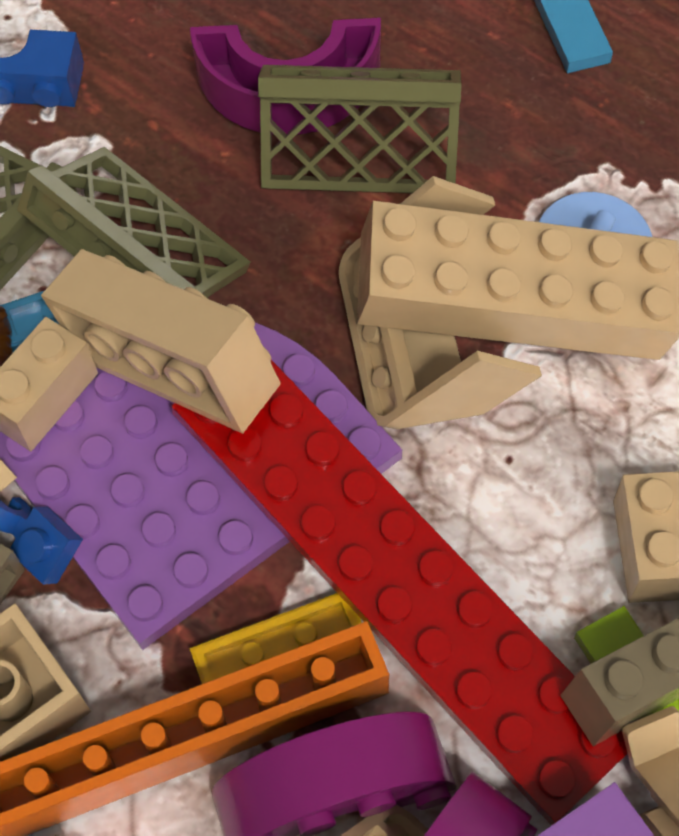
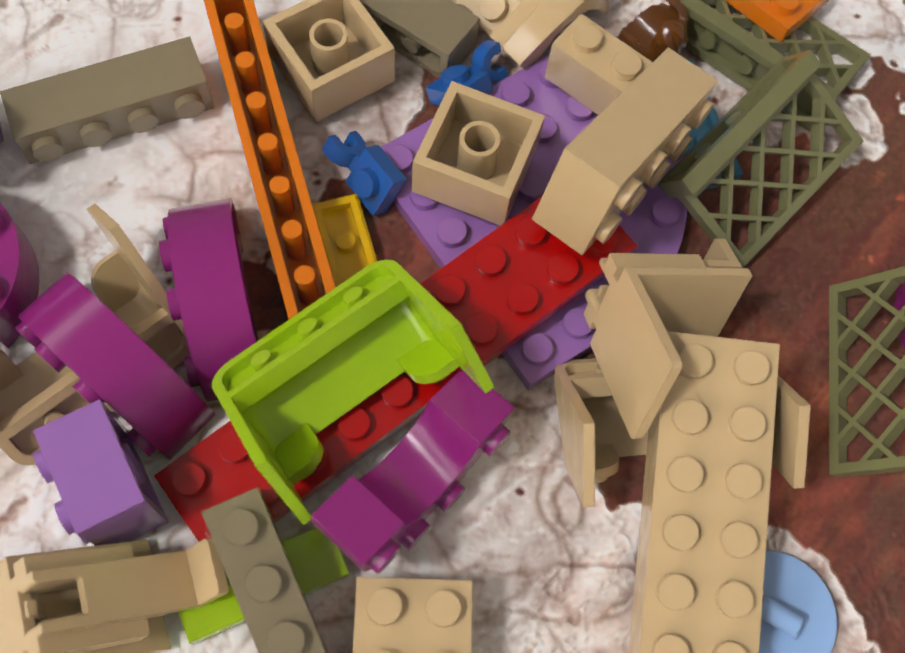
camera: 85 degrees right, 5 degrees up
none -> lime windscreen [212,260,495,525]
none -> magenta brick [310,369,515,575]
none -> blue plate [321,131,407,216]
none -> tan brick [412,81,545,226]
none -> tan piece [583,238,753,439]

